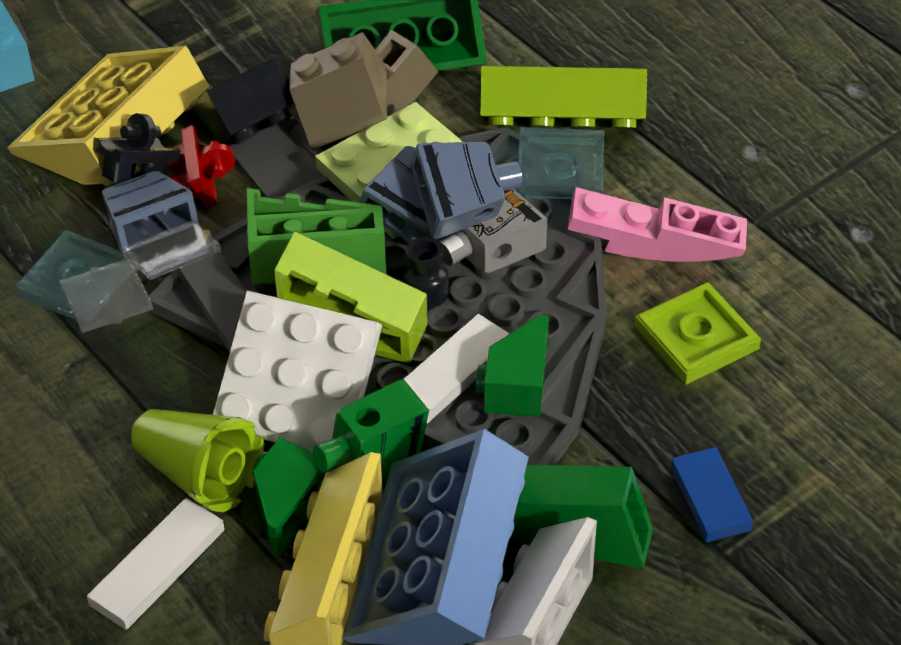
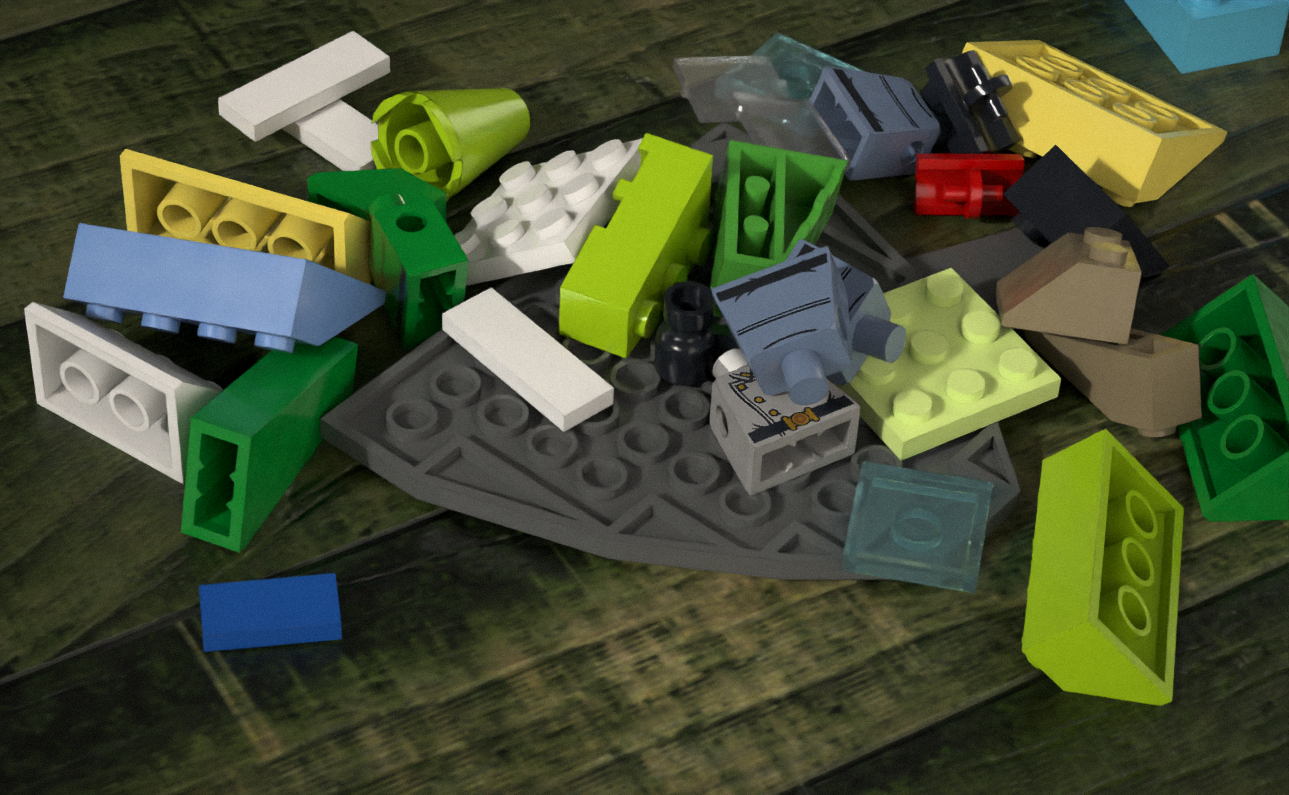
camera: 95 degrees right, 5 degrees down
green slope [476,315,549,417] -> none
bright pink slope [568,187,747,262] -> none
lime tile [634,282,761,385] -> none
none -> white tile [218,31,390,142]

